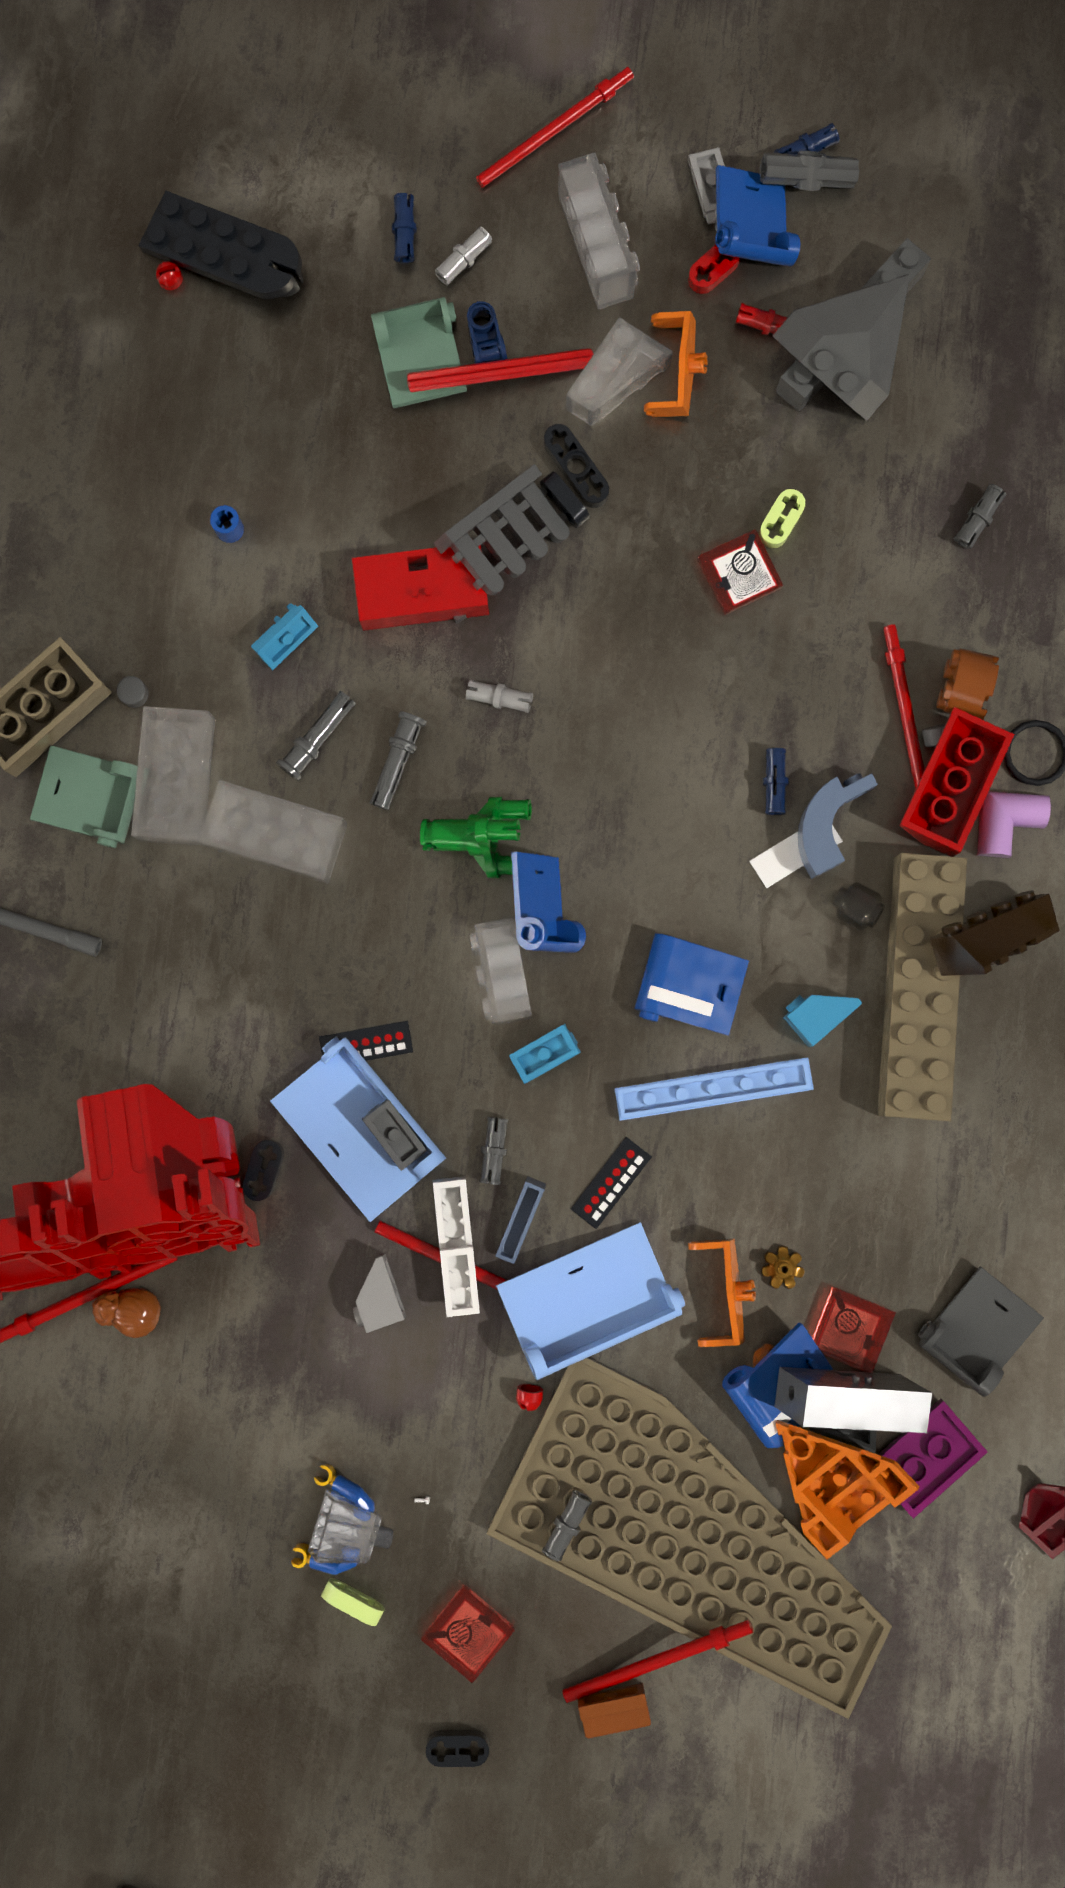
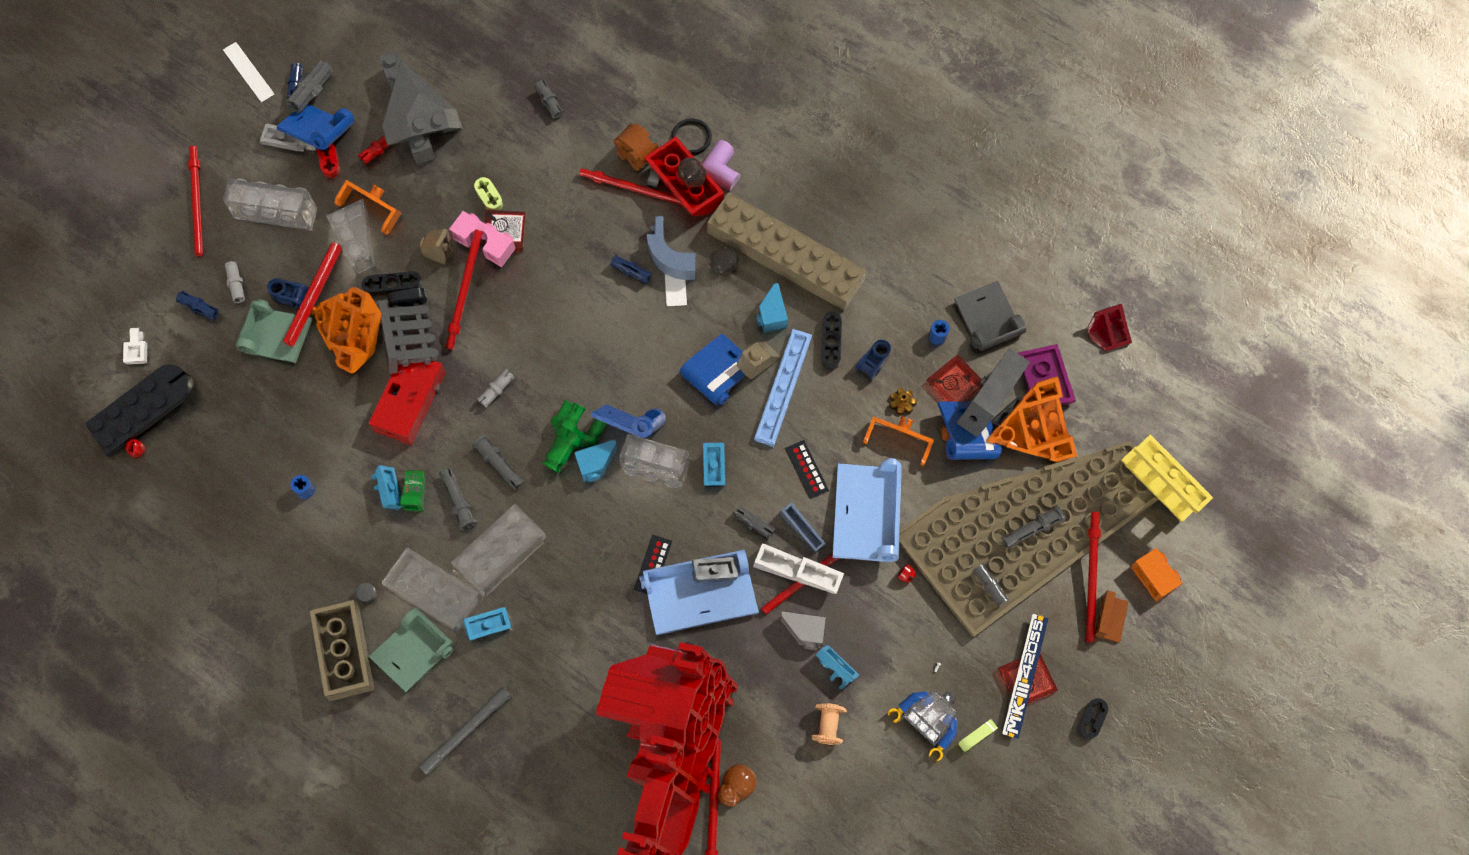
camera: 70 degrees left, 15 degrees down
dark brown wedge [930,890,1060,976] -> none
none -> white plate [123,328,147,365]
none -> white sticker [223,42,275,102]
none -> orange wedge [310,287,382,373]
none -> green leg [400,470,425,511]
none -> dark tan slope [420,229,454,265]
none -> red bar [445,229,483,350]
none -> bright pink arch [449,211,515,267]
none -> dark azure plate [463,607,512,641]
none -> dark azure slope [574,439,617,482]
none -> clear smoke head [677,158,707,188]
none -> dark tan slope [737,342,780,380]
none -> light nougat hose [811,703,847,745]
none -> dark azure plate [816,645,860,690]
none -> black beam [822,311,842,370]
none -> dark blue piece [855,339,891,380]
none -> blue gear [929,320,950,345]
none -> dark grey pin [1001,505,1066,549]
none -> sticker [1003,614,1048,739]
none -> light yellow fence [1121,434,1213,522]
none -> orange brick [1130,548,1183,602]

